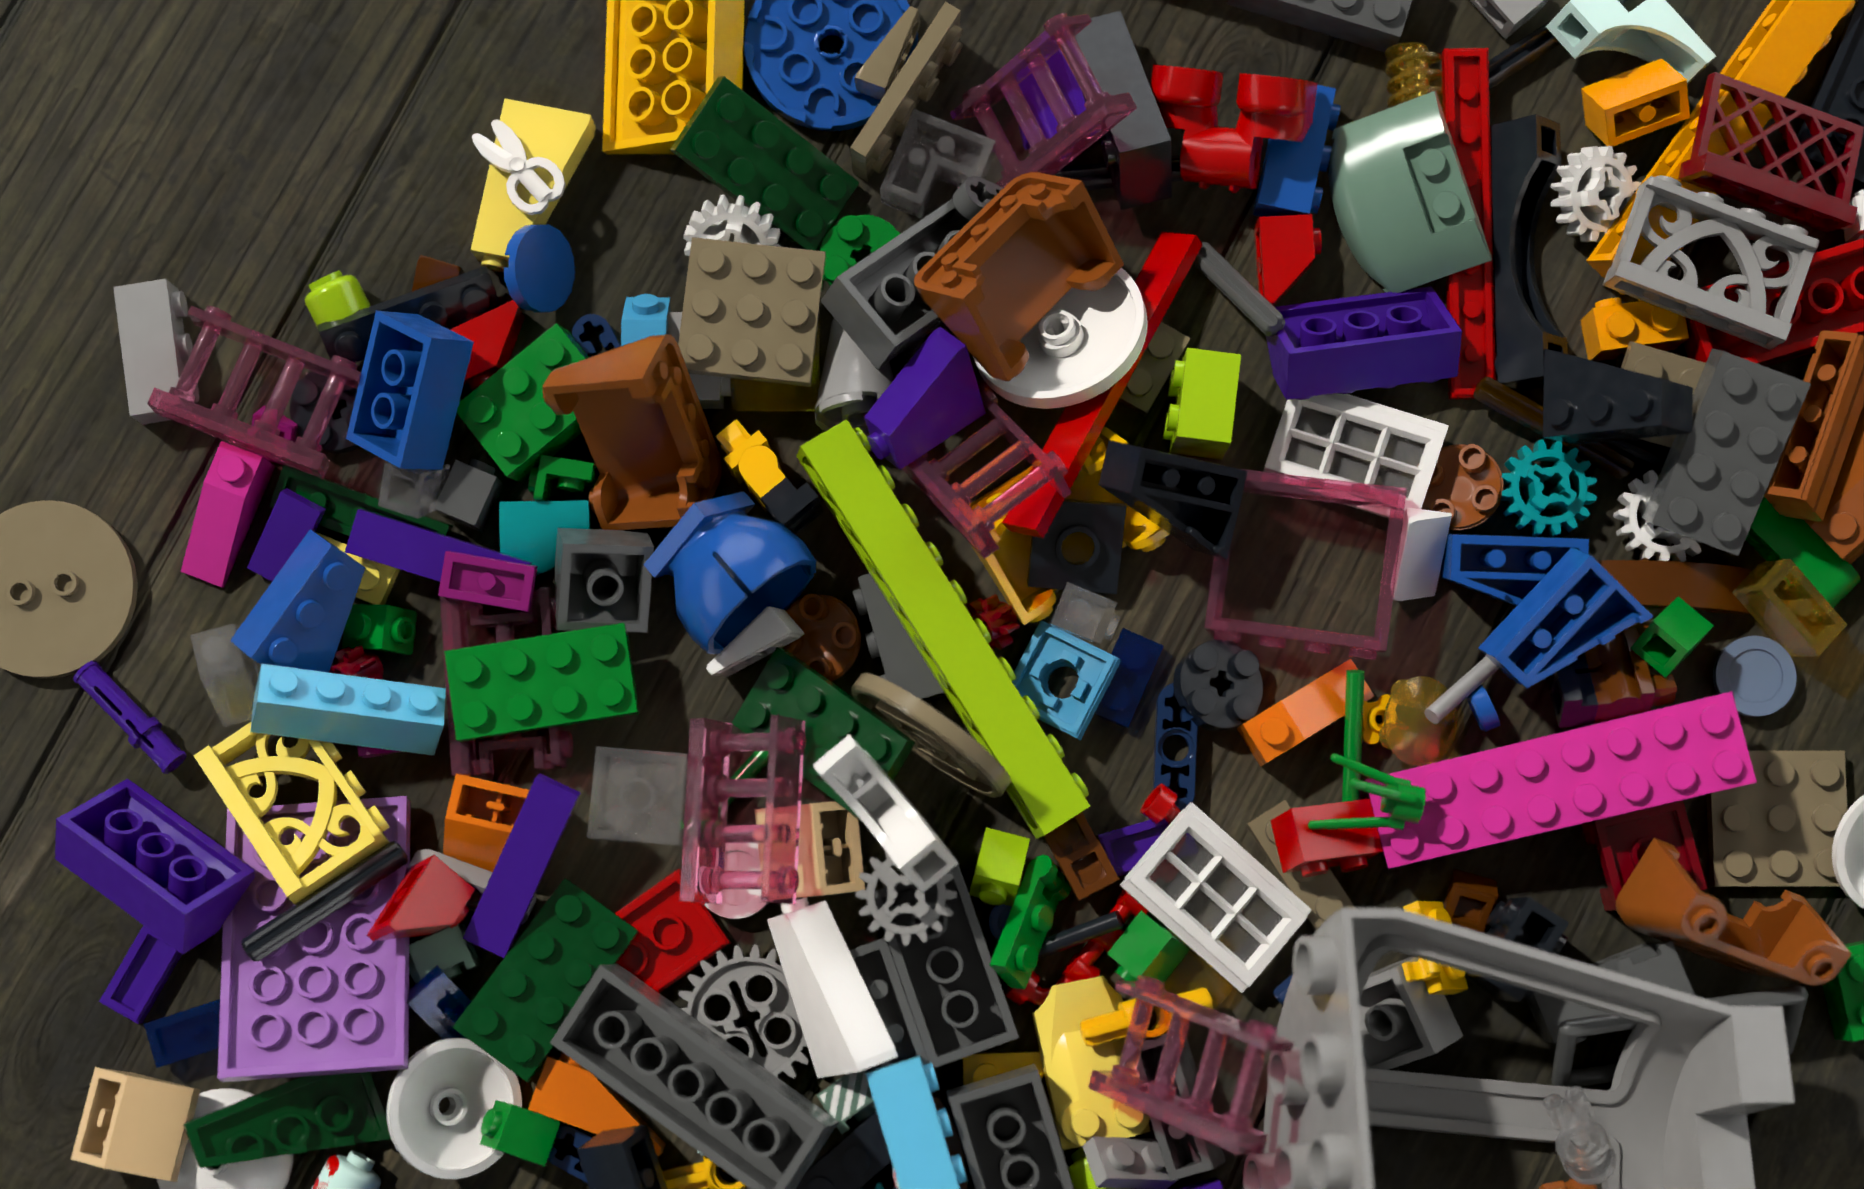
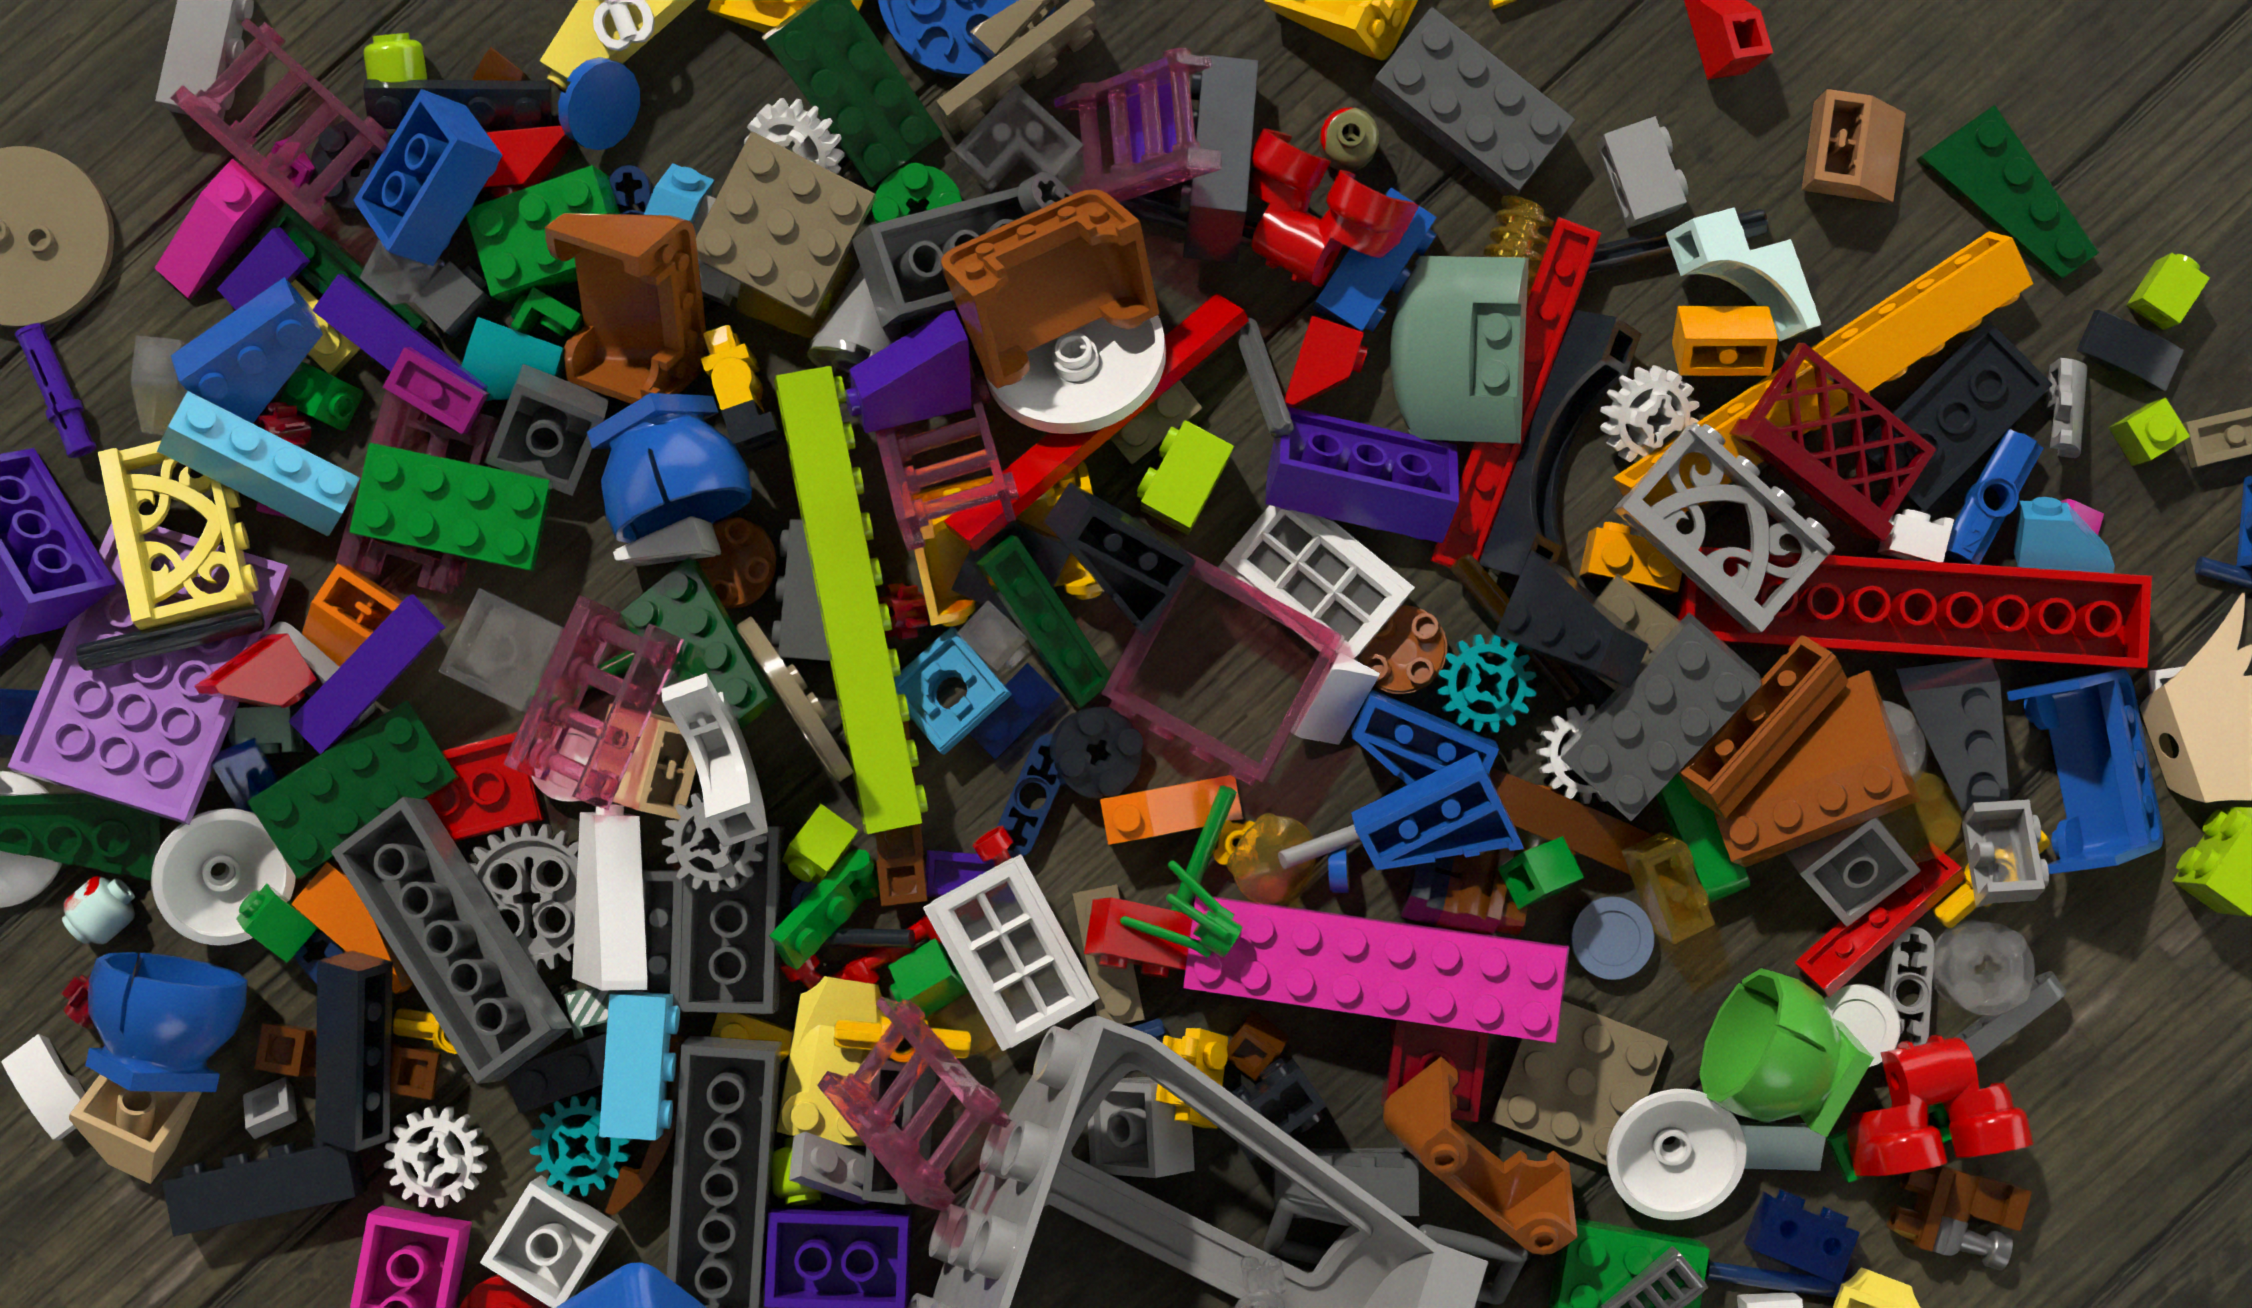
camera: 20 degrees right, 5 degrees up
none -> dark green plate [975,535,1115,708]
none -> olive head [1319,107,1379,172]

